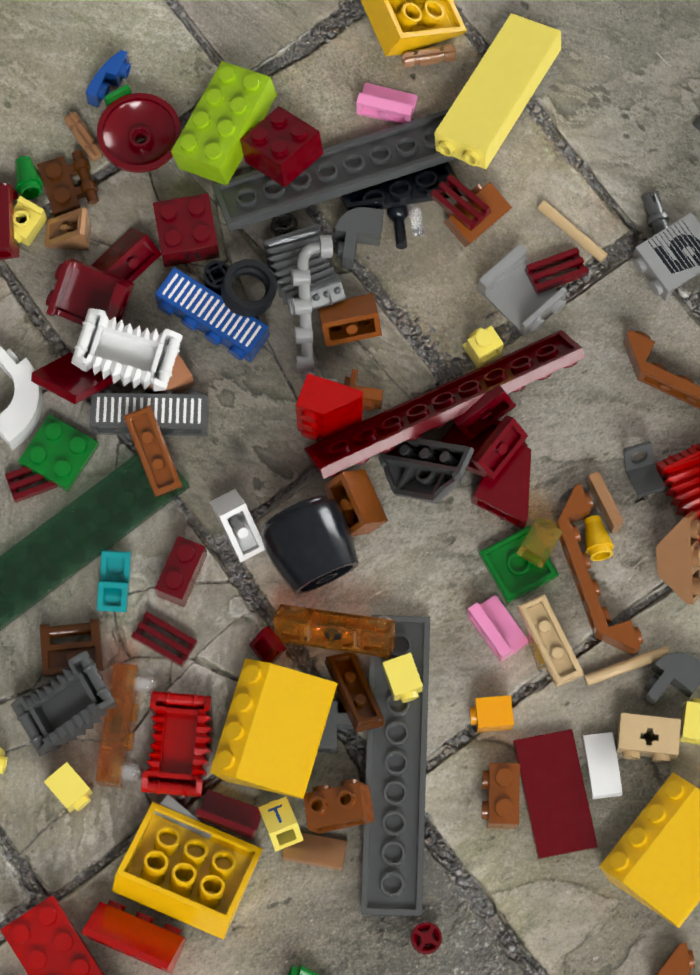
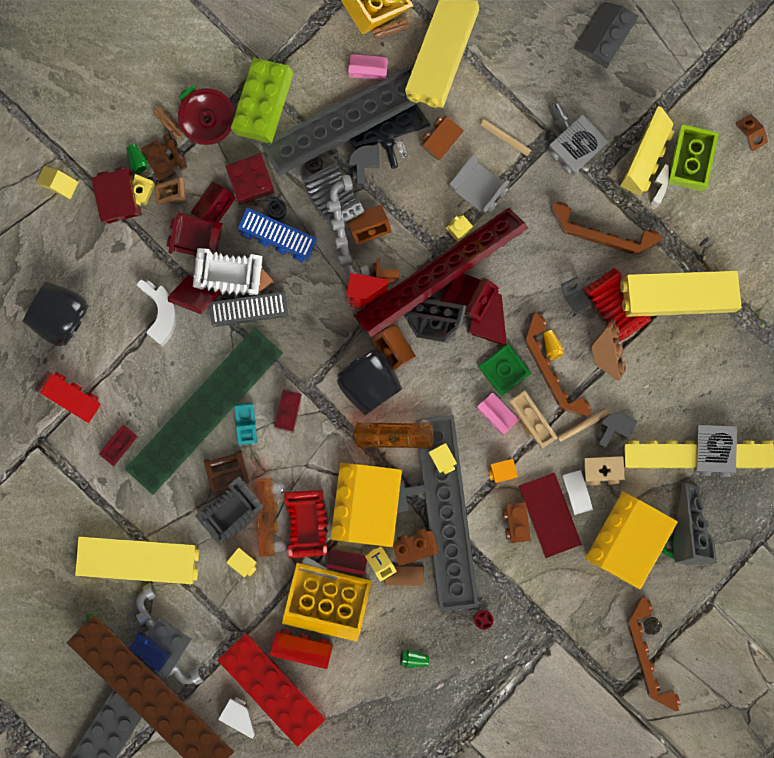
camera: 15 degrees left, 10 degrees up
dark red tile [5,467,58,503] -> none
green plate [18,414,99,492] -> none
blue slope [85,50,131,108] -> none
dark orange tile [123,405,183,497] -> none
dark red tile [131,611,198,667] -> none
white slope [209,489,265,562] -> none
black tyre [221,259,277,317] -> none
dark red brick [240,106,323,187] -> none
dark red tile [249,626,287,664] -> none
reddish brown tile [325,651,385,733] -> none
dark red tile [430,174,491,231] -> none
dark red tile [453,384,516,441] -> none
clear yellow brick [516,517,564,569] -> none
dark red tile [525,247,589,294] -> none
medium nougat tile [586,471,624,534] -> none

